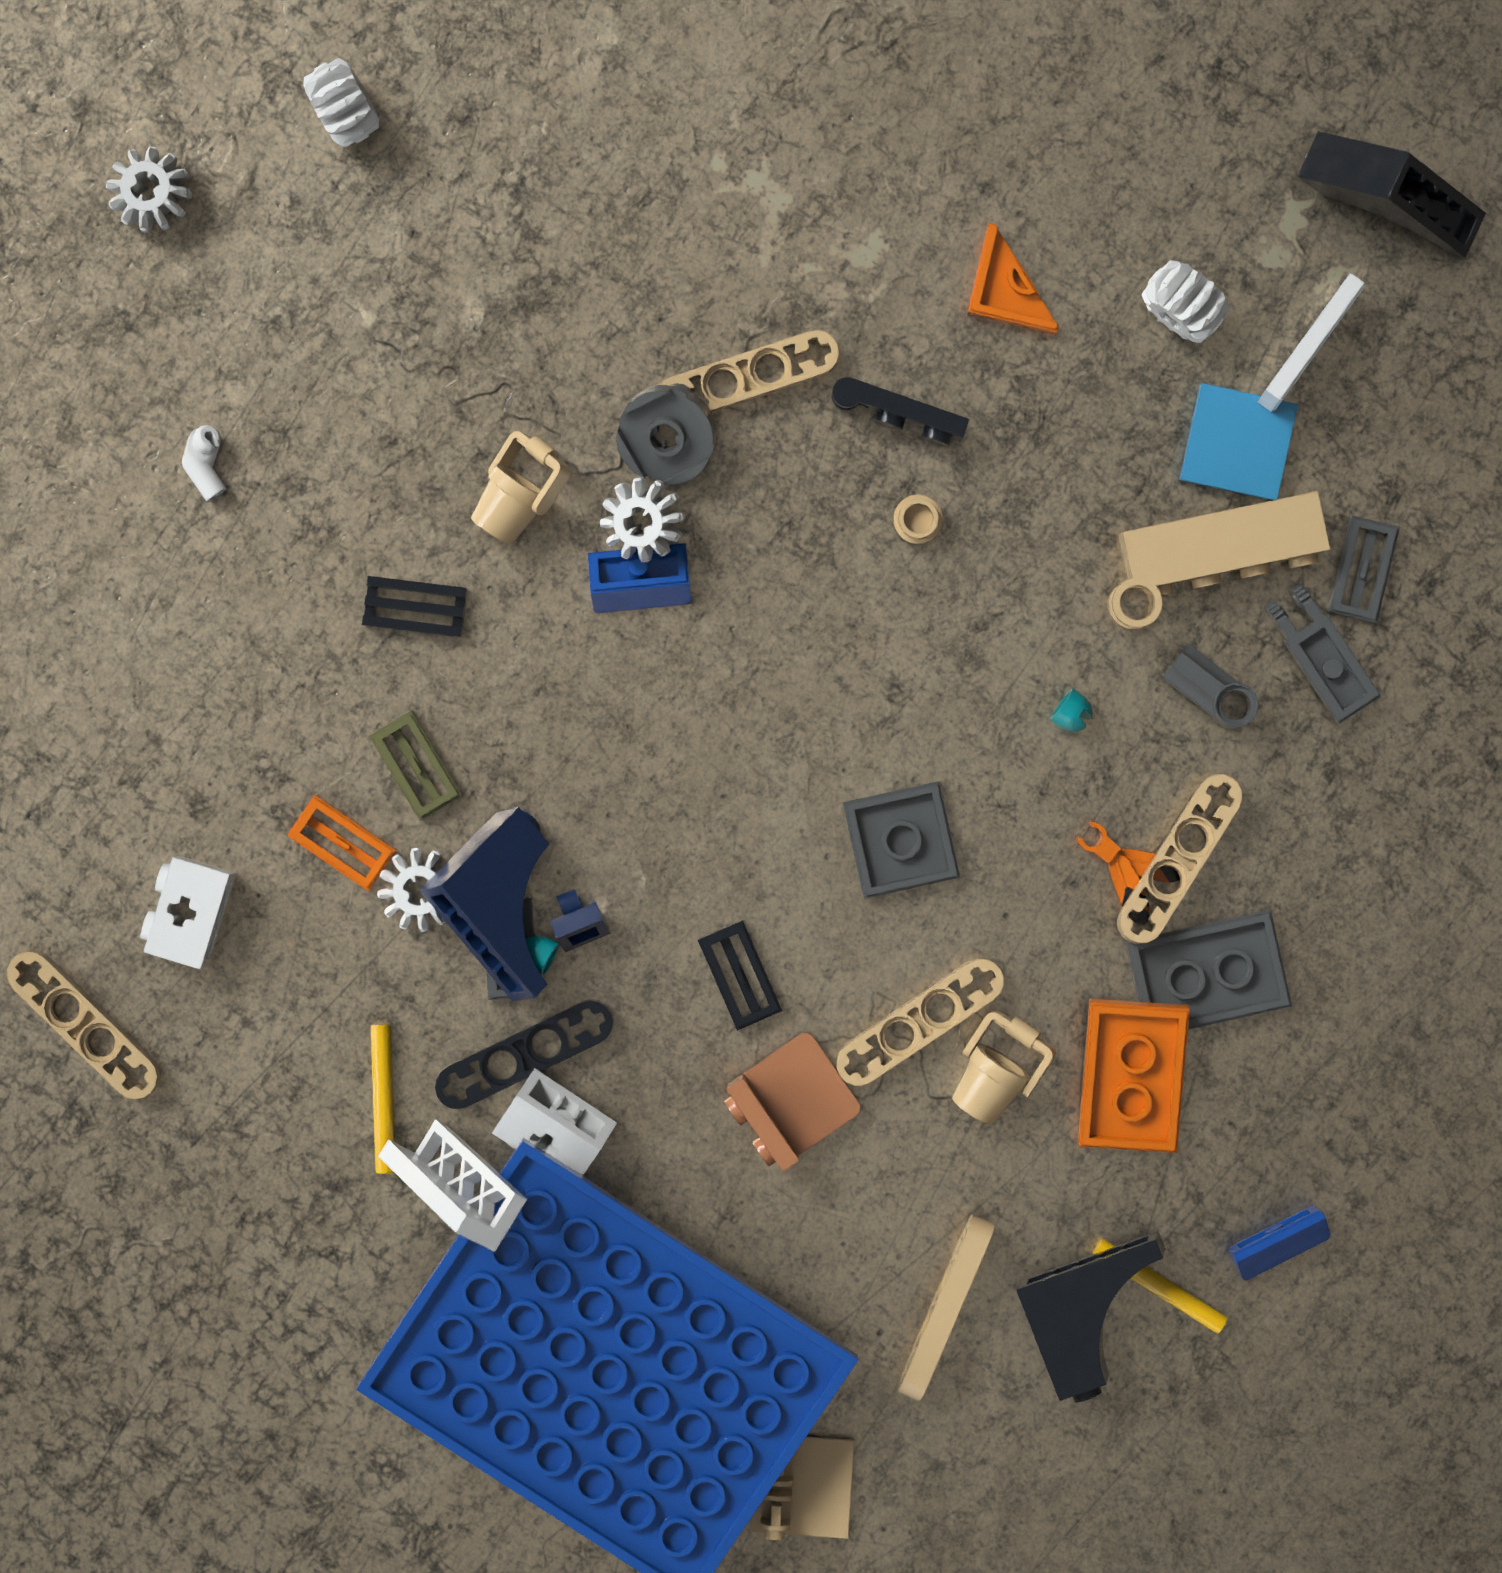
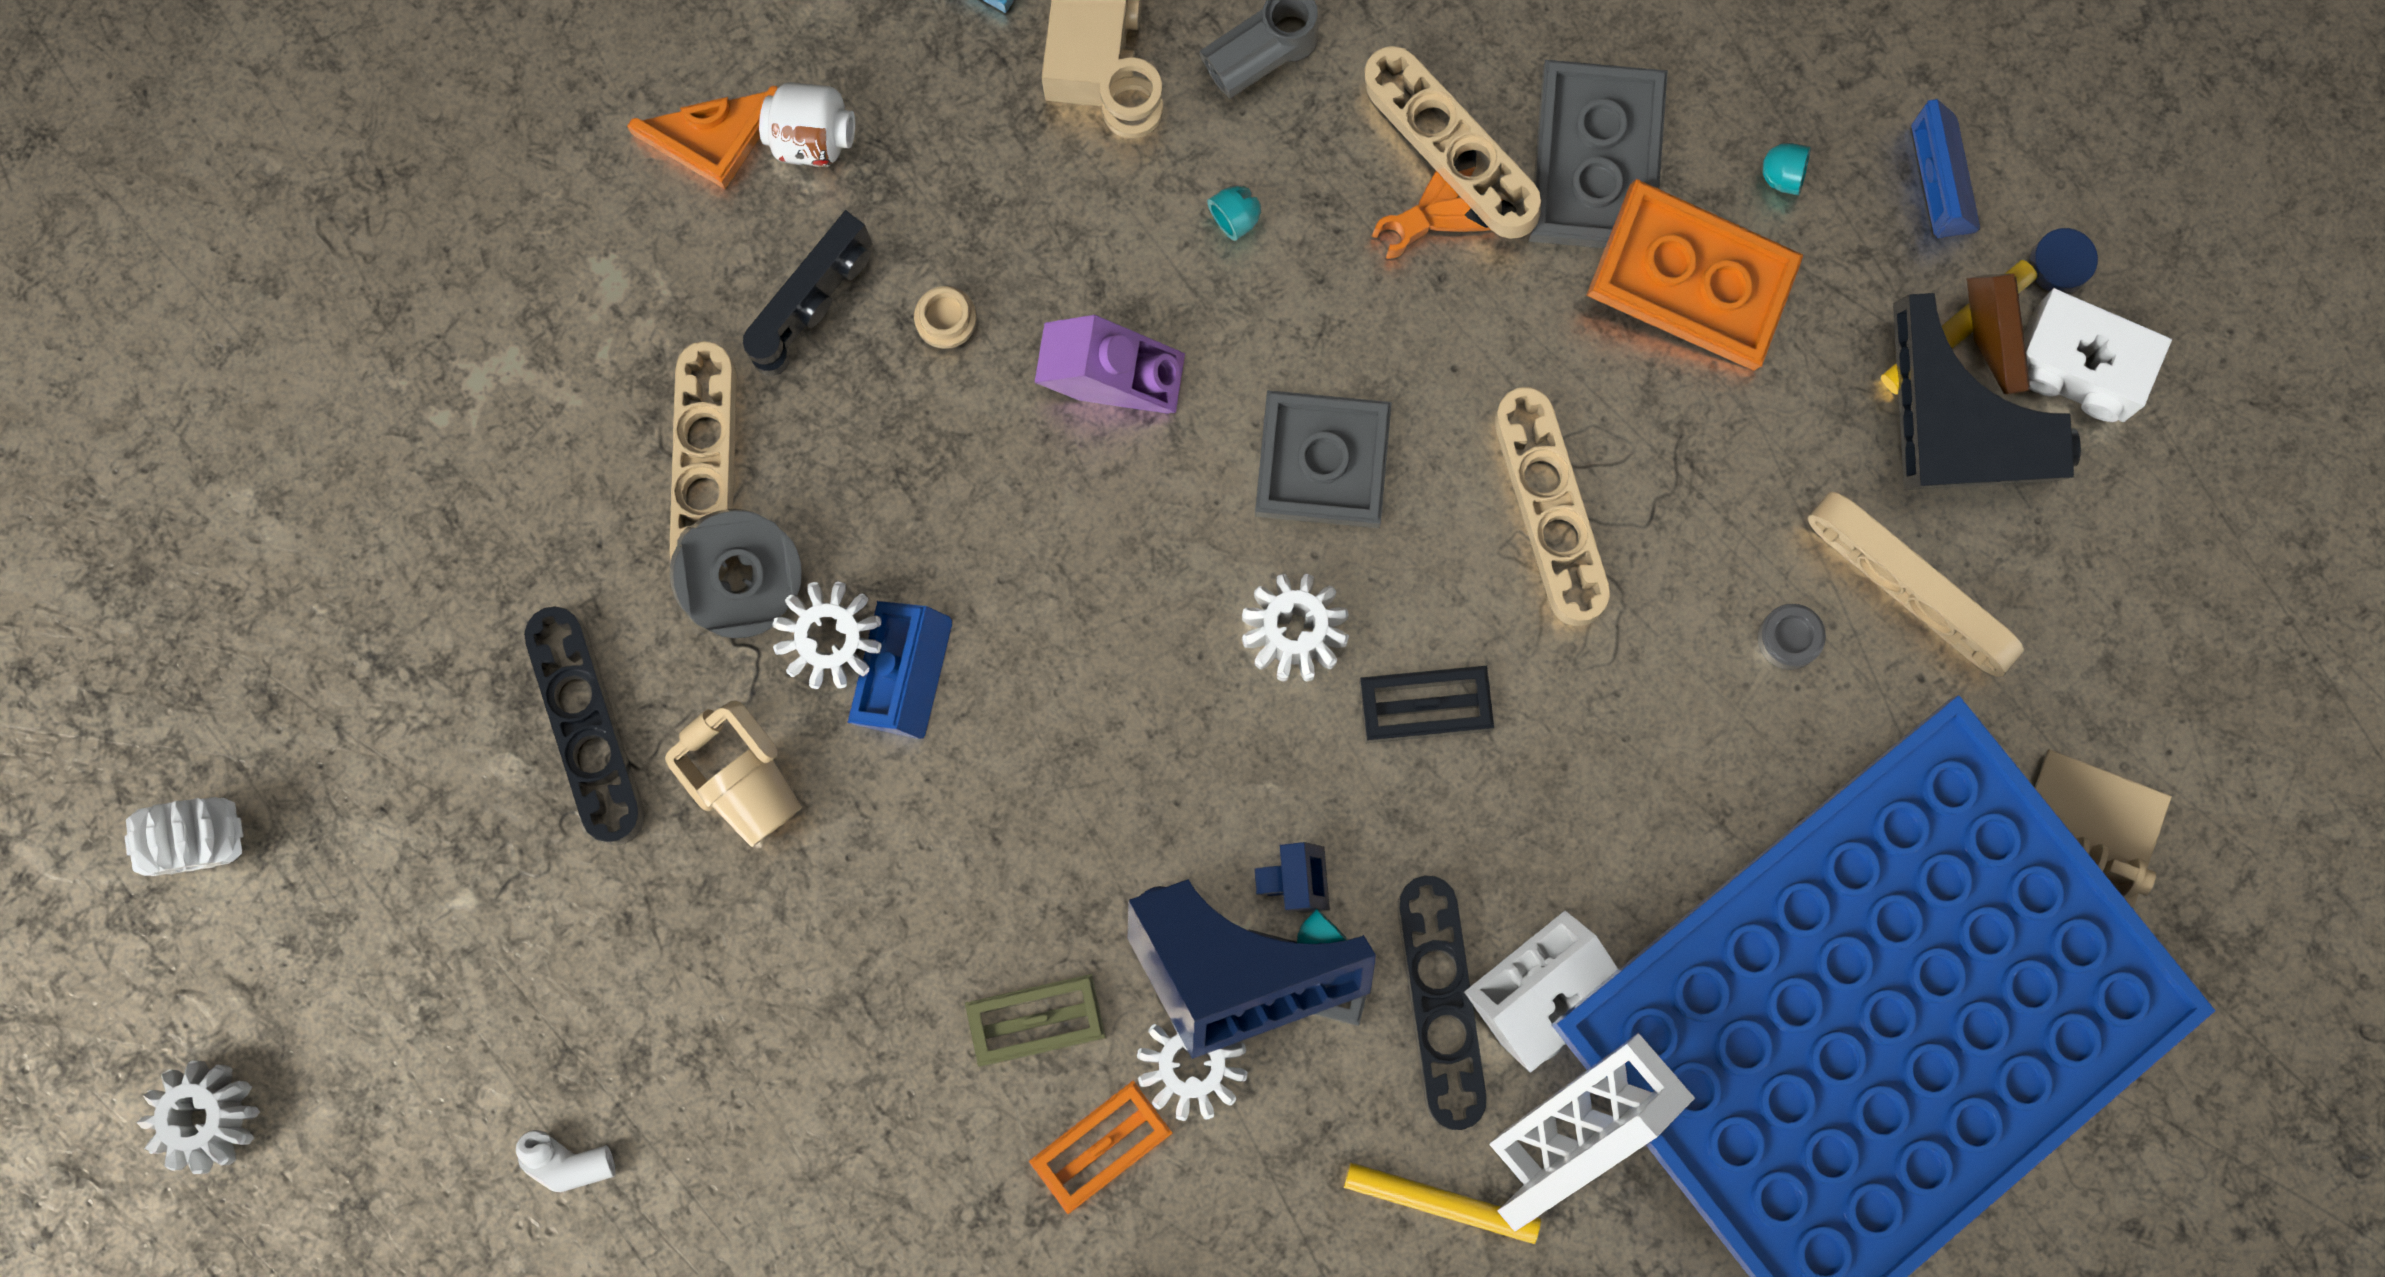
camera: 70 degrees left, 10 degrees down
black tile [362,576,467,637] -> none
nougat bracket [724,1032,860,1172] -> none
tan piece [952,1011,1056,1125] -> none
none -> black beam [524,606,645,846]
none -> white head [759,82,855,167]
none -> medium lavender slope [1034,315,1185,414]
none -> white gear [1242,574,1349,682]
none -> flat silver tile [1758,604,1826,670]
none -> teal hinge [1763,143,1811,196]
none -> reddish brown tile [1966,274,2030,394]
none -> white brick [2024,288,2172,422]
none -> dark blue tile [2029,228,2098,294]

